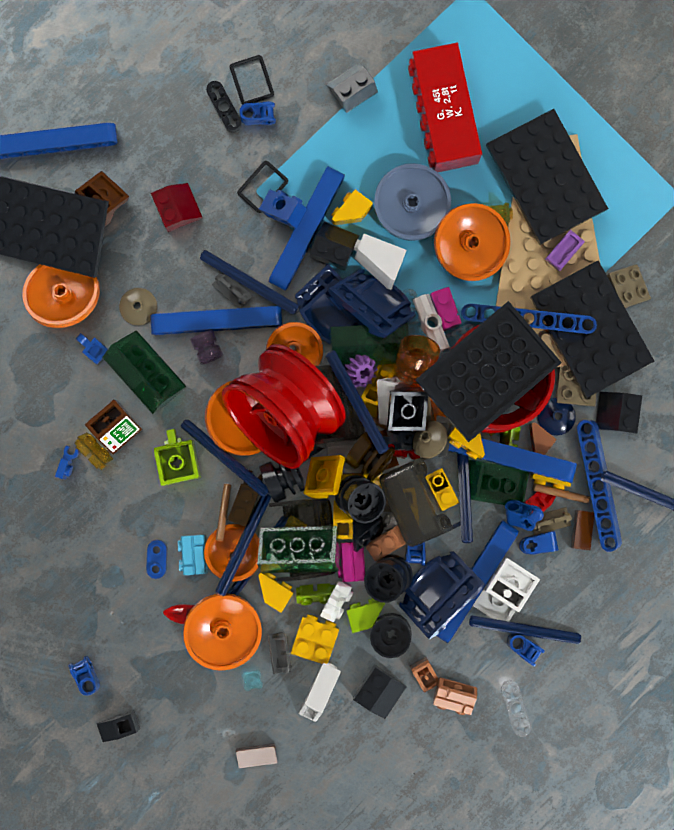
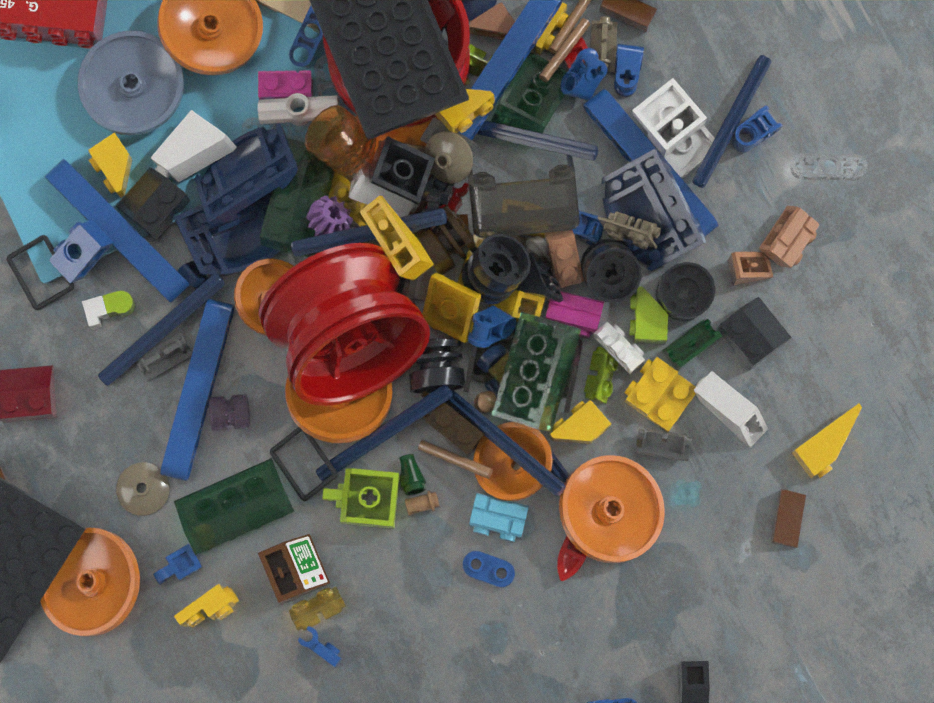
camera: 70 degrees left, 5 degrees down
yellow slope [425,468,459,511] -> none
none -> leg [82,291,135,330]
none -> yellow plate [174,584,239,628]
none -> dark blue tile [177,261,206,288]
none -> black piece [270,427,338,501]
none -> yellow slope [359,195,434,280]
none -> dark green cone [398,454,427,496]
none -> medium nougat pin [405,490,440,516]
none -> blue piece [468,305,516,348]
none -> medium nougat hinge [474,391,497,413]
none -> dark blue tile [477,344,506,373]
none -> medium nougat bar [539,18,590,82]
none -> dark tan hinge [597,211,661,249]
none -> dark green hinge [662,319,722,372]
none -> yellow slope [792,403,862,478]

